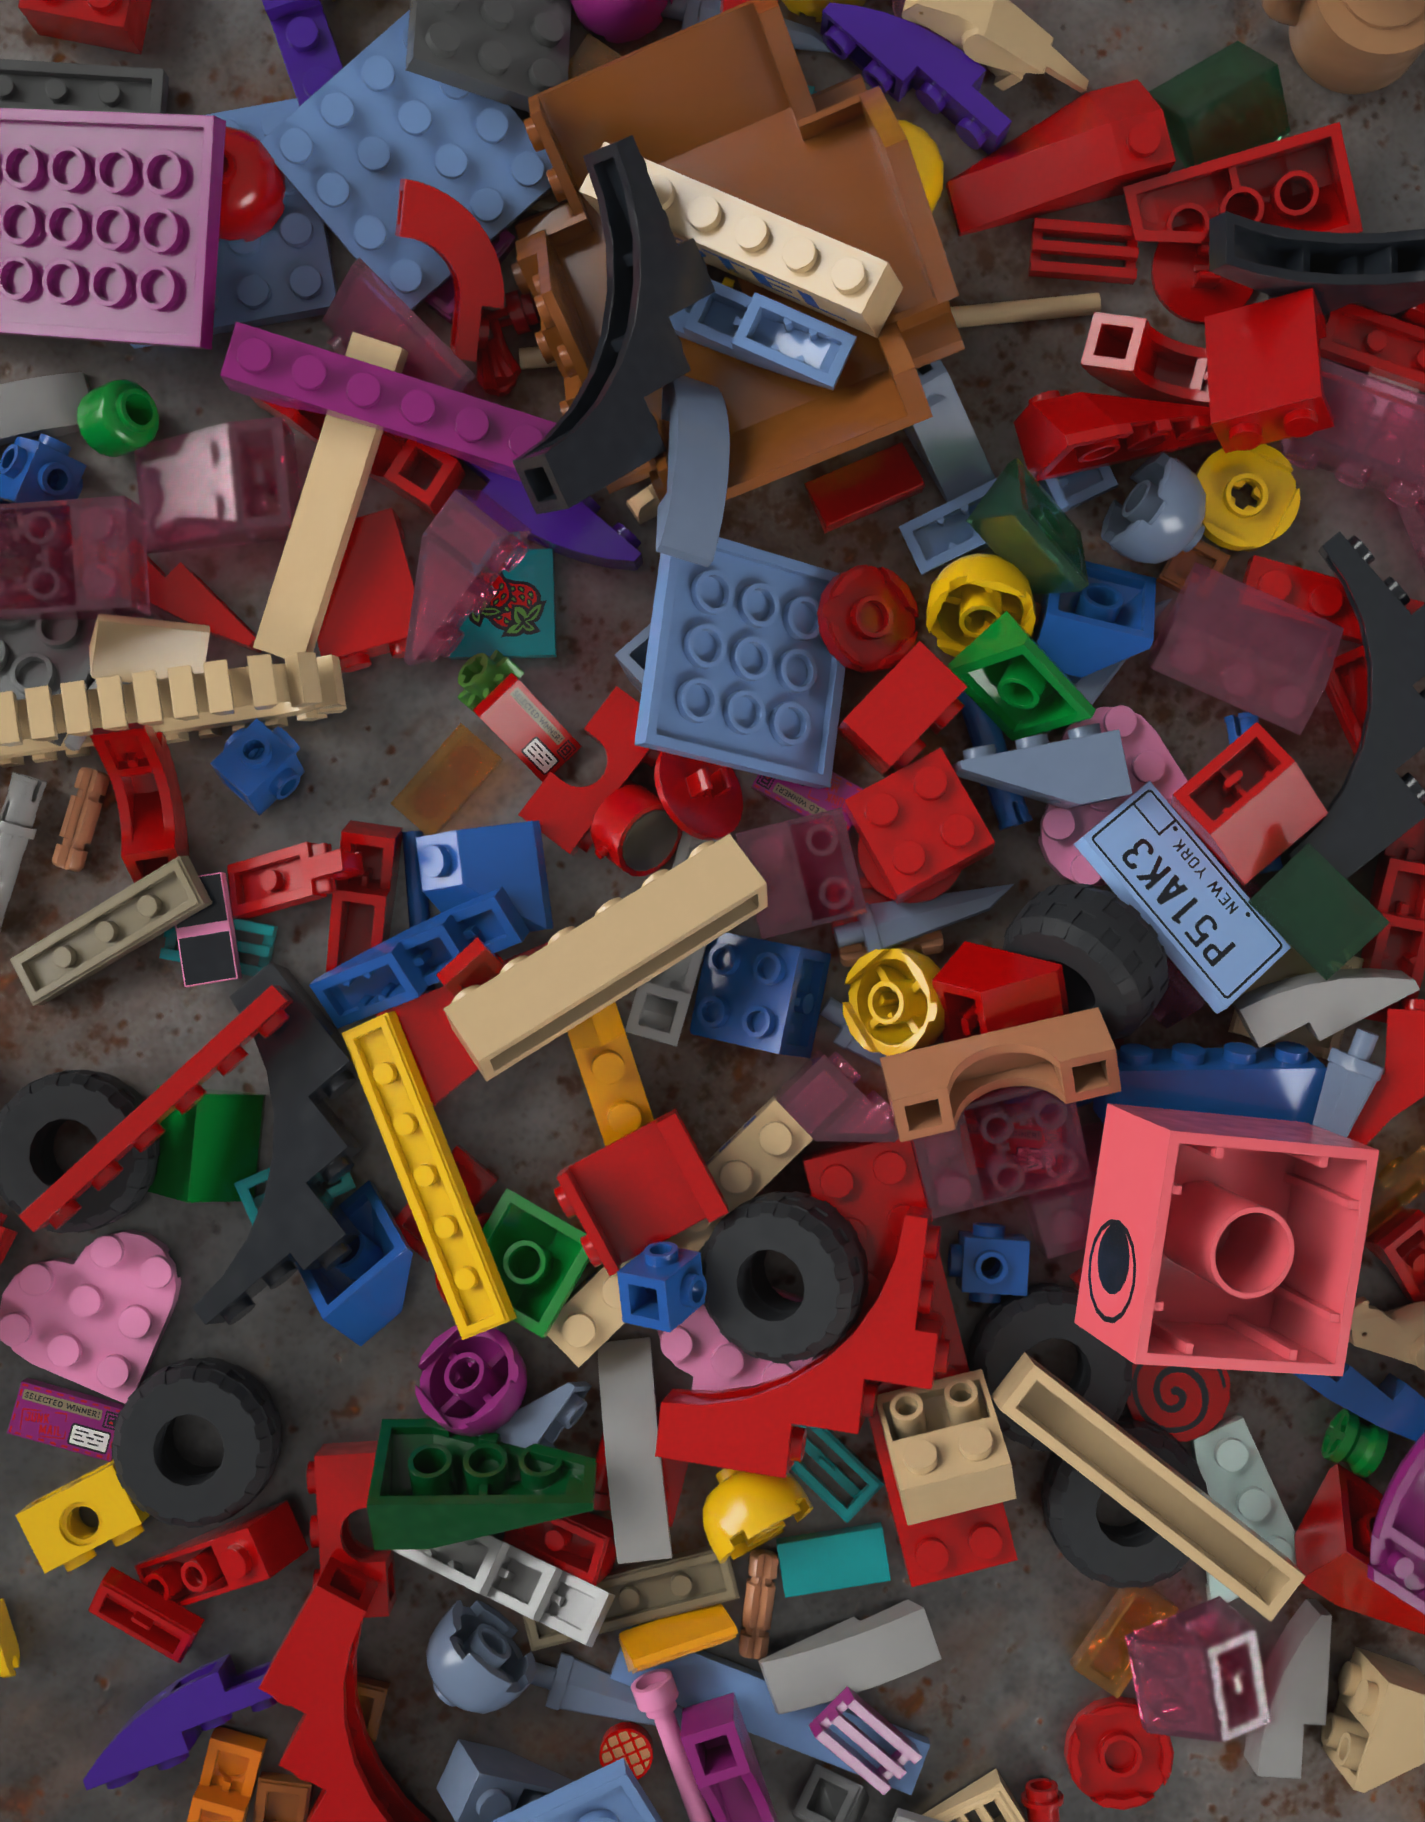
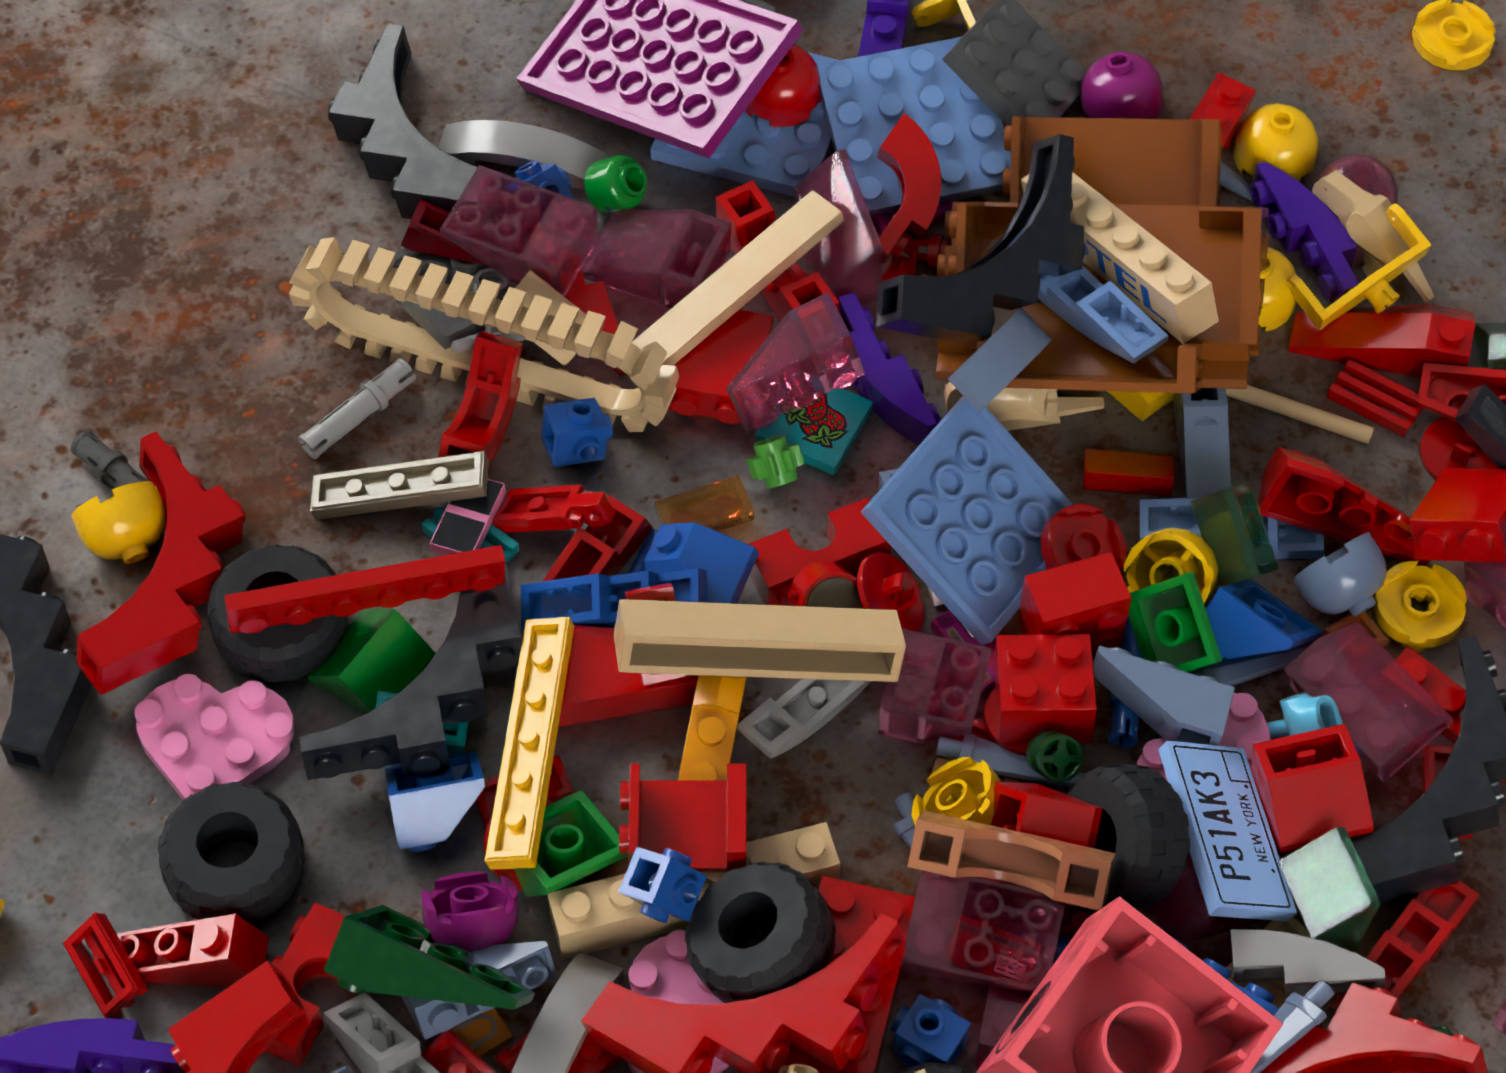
camera: 25 degrees right, 30 degrees down
tile [7,1378,125,1462] -> none
yellow brick [15,1459,150,1573] -> none
nougat axle [52,767,110,872] -> none
magenta arch [220,321,556,481] -> none
tile [473,673,582,782] -> none
blue bracket [690,933,831,1058] -> none
clear pink slope [774,1050,899,1142] -> none
red arch [1080,312,1210,407] -> none
none -> dark green wheel [1026,729,1084,782]
none -> medium azure piece [1267,693,1343,740]
none -> yellow piece [1286,203,1431,330]

